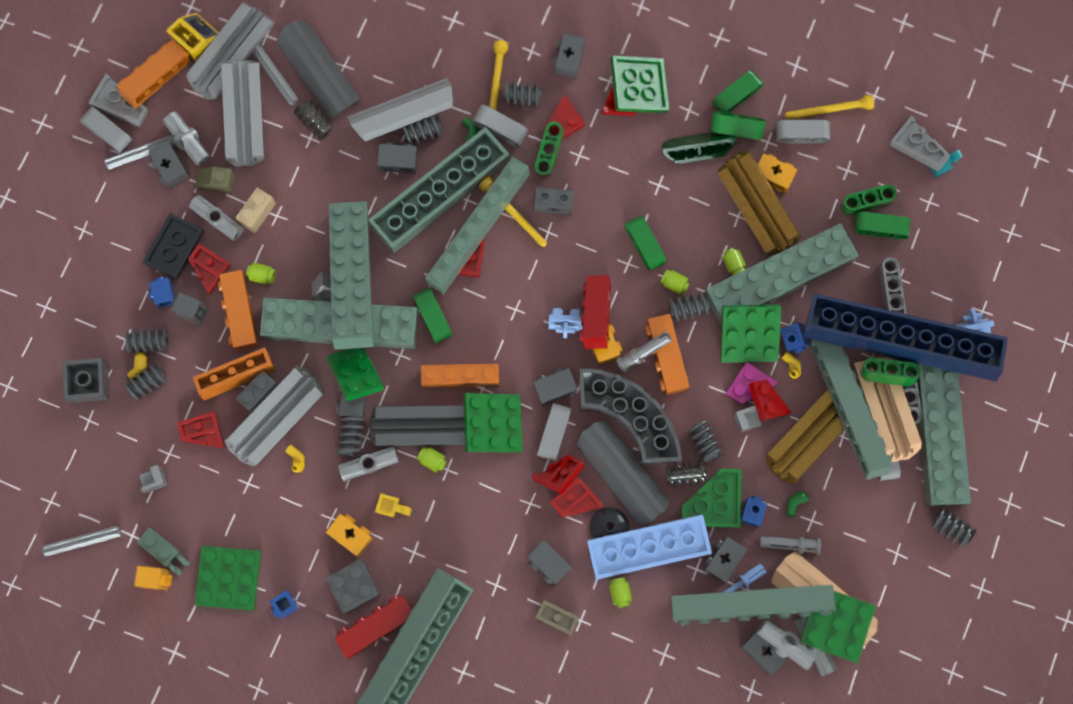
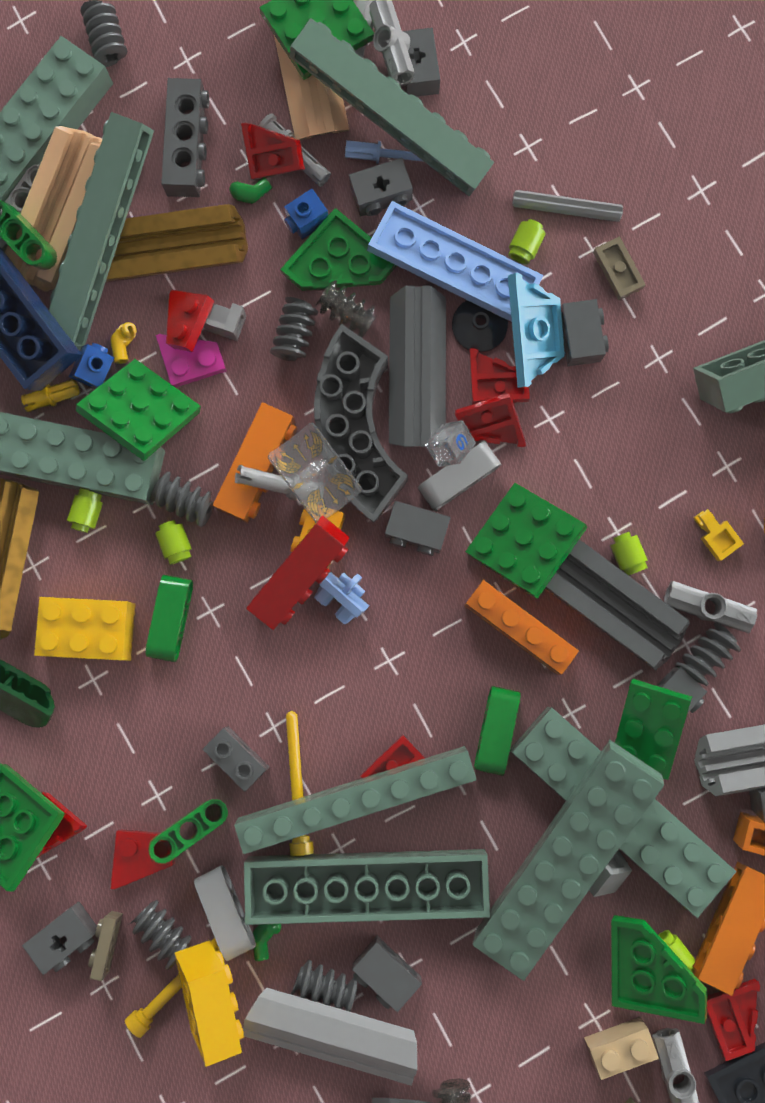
camera: 135 degrees left, 5 degrees up
none -> yellow axle [21,379,80,412]
none -> yellow brick [34,597,135,661]
none -> dark tan plate [88,911,123,981]
none -> dark grey brick [161,78,209,197]
none -> yellow brick [174,940,244,1067]
none -> red wing [241,123,305,179]
none -> clear shield [268,422,363,523]
none -> clear brick [425,420,476,467]
none -> medium azure wing [508,273,565,388]
none -> light grey axle [512,190,623,222]
none -> green plate [611,915,707,1024]

